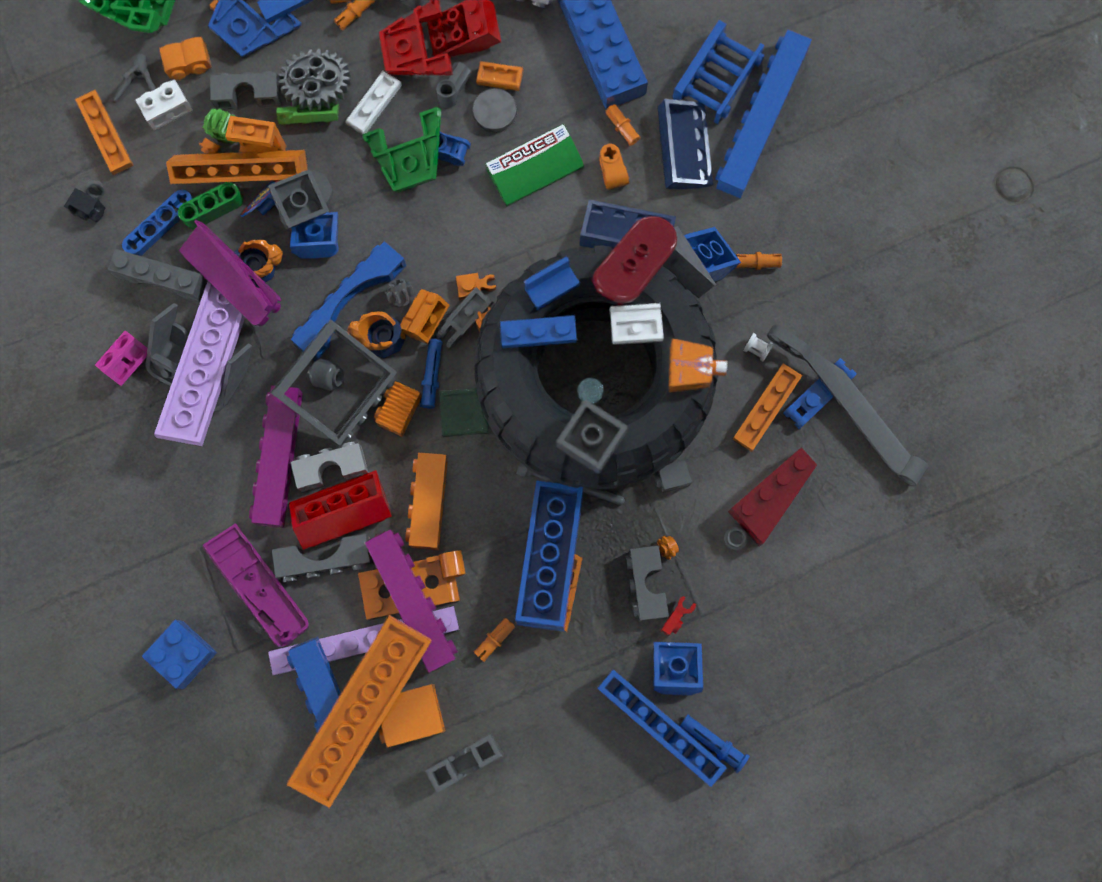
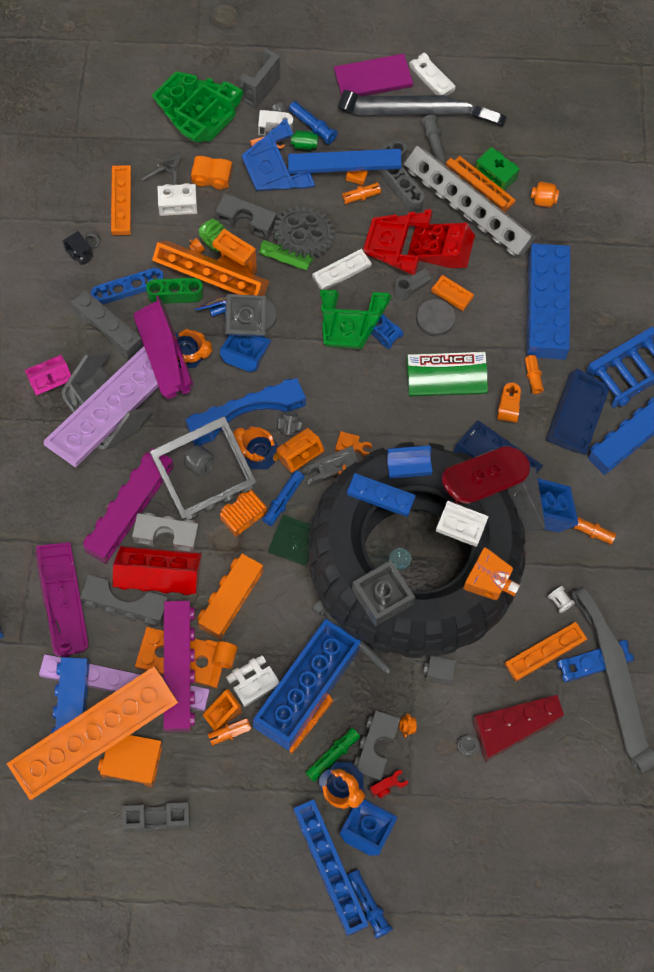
camera: 20 degrees right, 10 degrees down
none -> orange slope [202,689,242,731]
none -> white plate [226,655,280,707]
none -> green pin [305,727,361,782]
none -> piece [319,762,365,809]

